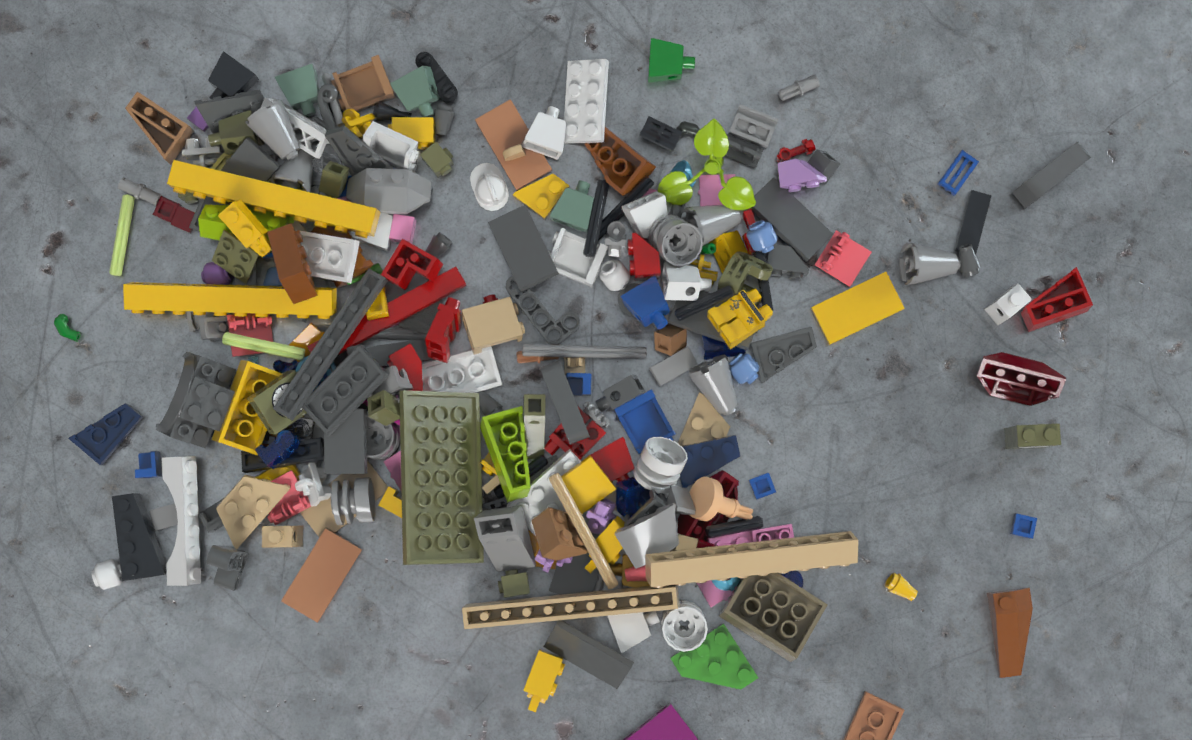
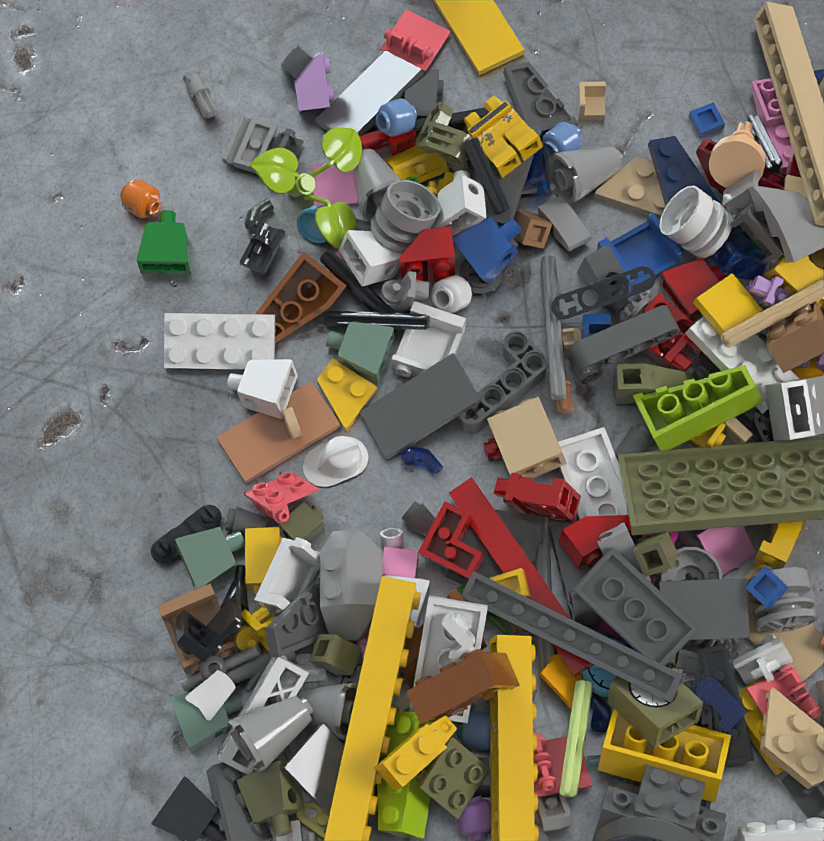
camera: 90 degrees left, 15 degrees down
red bar [776,139,816,162] -> none
none -> orange head [120,179,161,219]
none -> black bracket [176,594,242,662]
none -> white sticker [185,670,236,721]
none -> coral hinge [243,472,319,523]
none -> white hinge [380,528,403,548]
none -> clear blue arm [401,446,443,476]
none -> white bracket [441,611,475,662]
none -> black beam [551,266,655,320]
none -> tan panel [577,81,606,121]
none -> blue tile [745,566,789,609]

